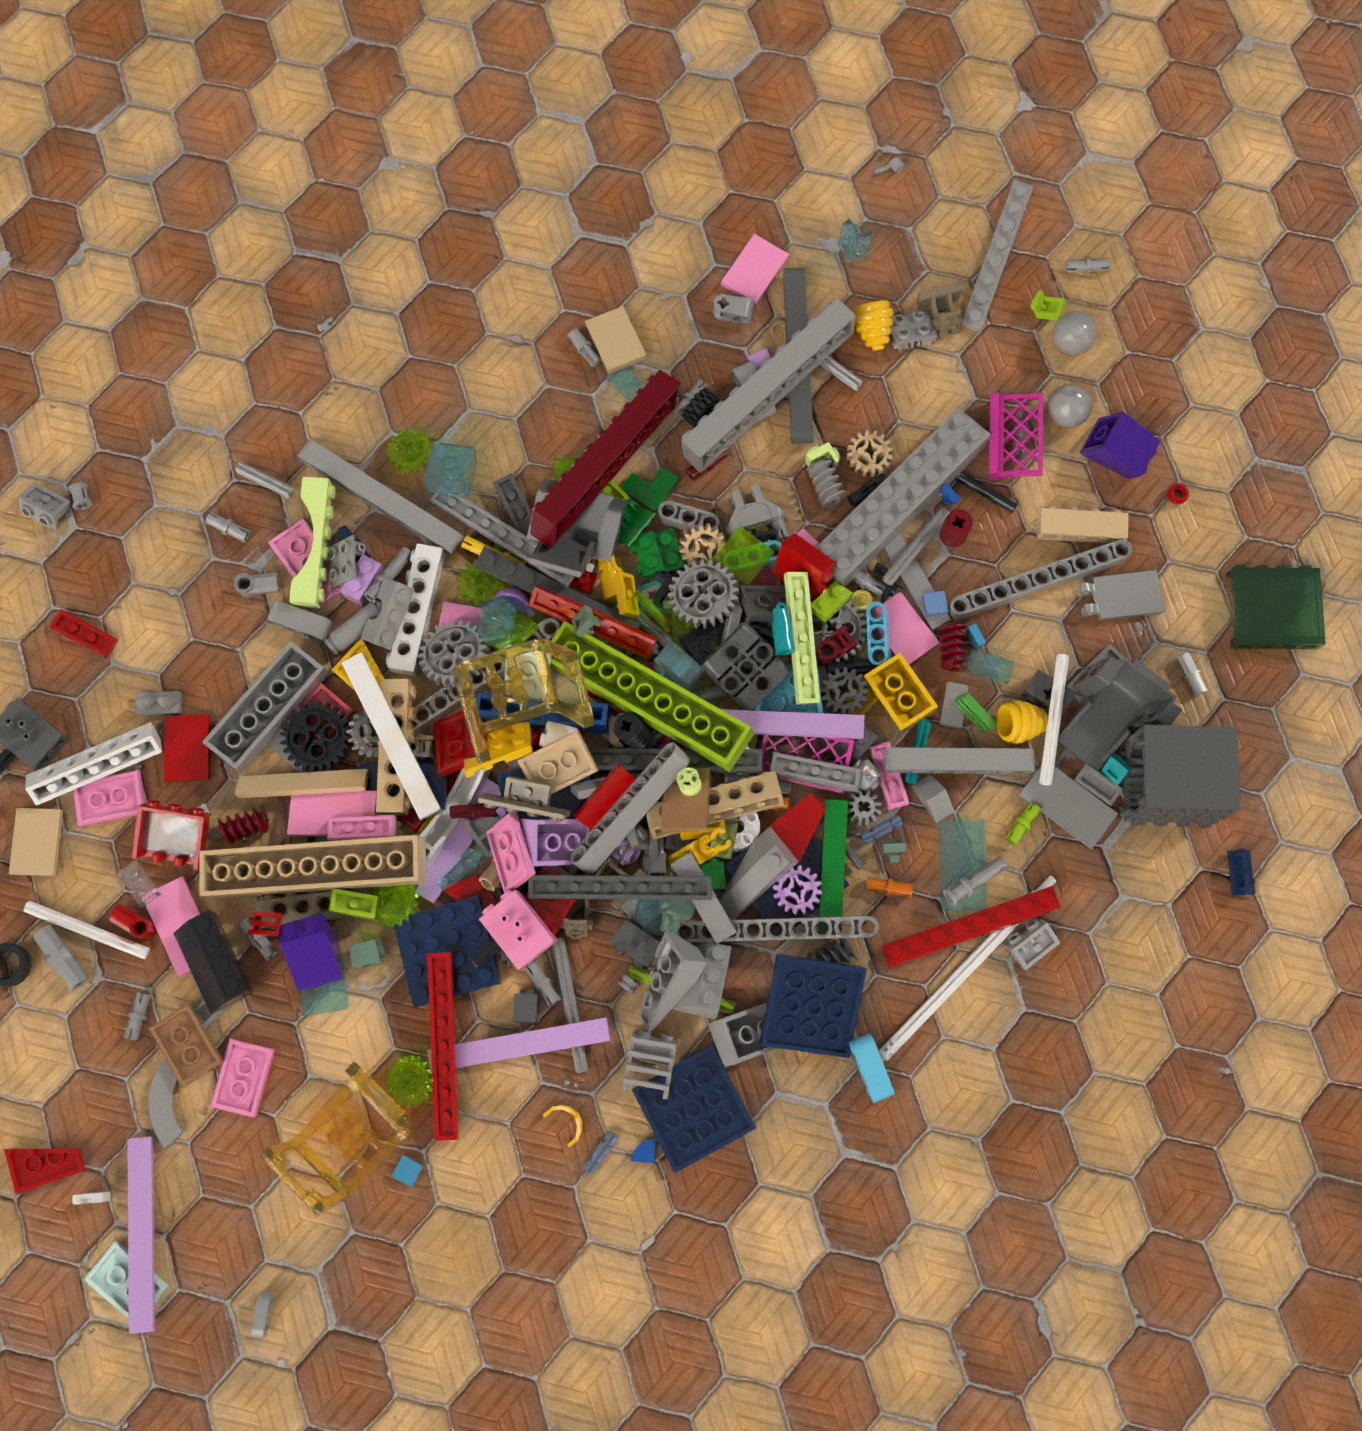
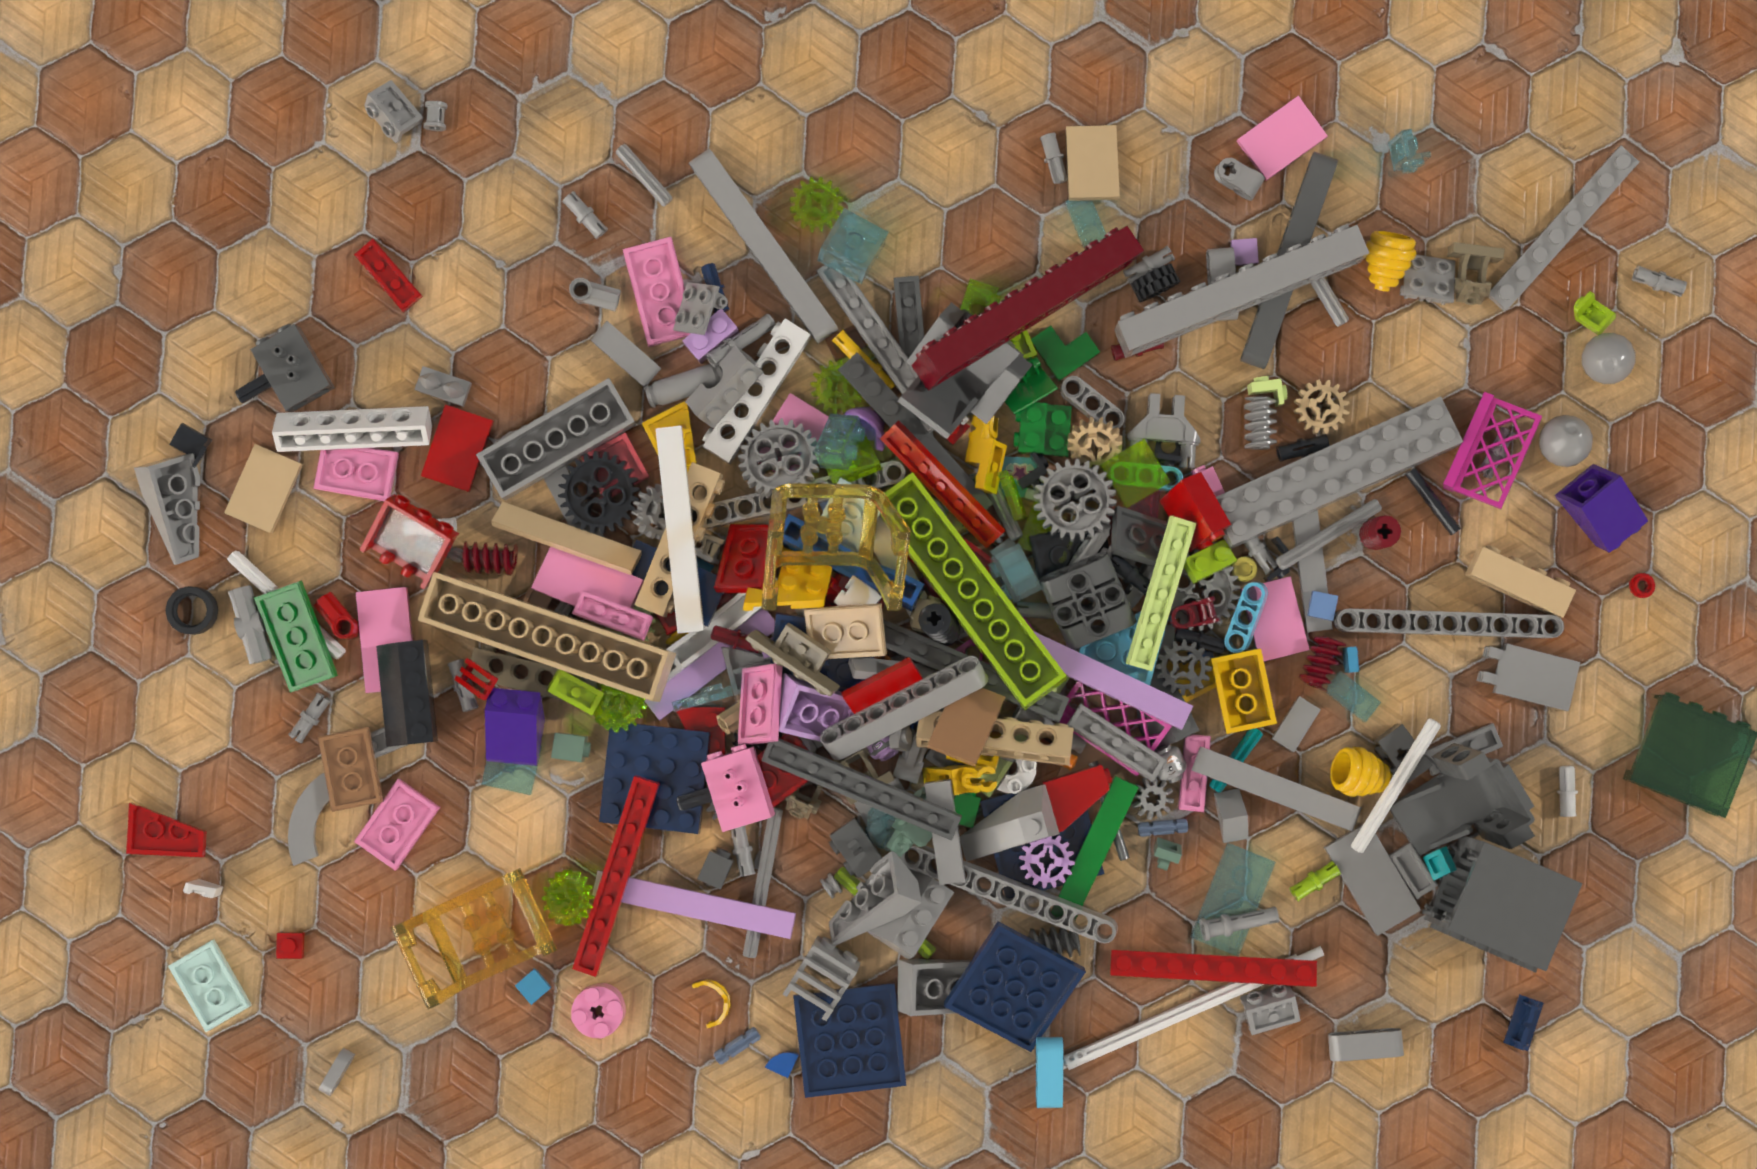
camera: 20 degrees right, 10 degrees up
clear plate [117,859,161,908] -> none
lavender tile [128,1137,155,1334] -> none
yellowish green arch [289,477,335,609] -> none
sand green tile [572,605,600,637] -> none
yellowish green wheel [676,767,702,796] -> none
teal piece [772,602,796,656] -> none
orange pin [866,877,913,898] -> none
light grey hand [874,157,904,175] -> none
blue tile [939,483,960,505] -> none
bright green tile [953,693,998,732] -> none
none -> tile [254,580,338,693]
none -> red plate [276,932,305,959]
none -> bright pink brick [571,983,626,1038]
none -> light grey beam [1328,1028,1404,1061]

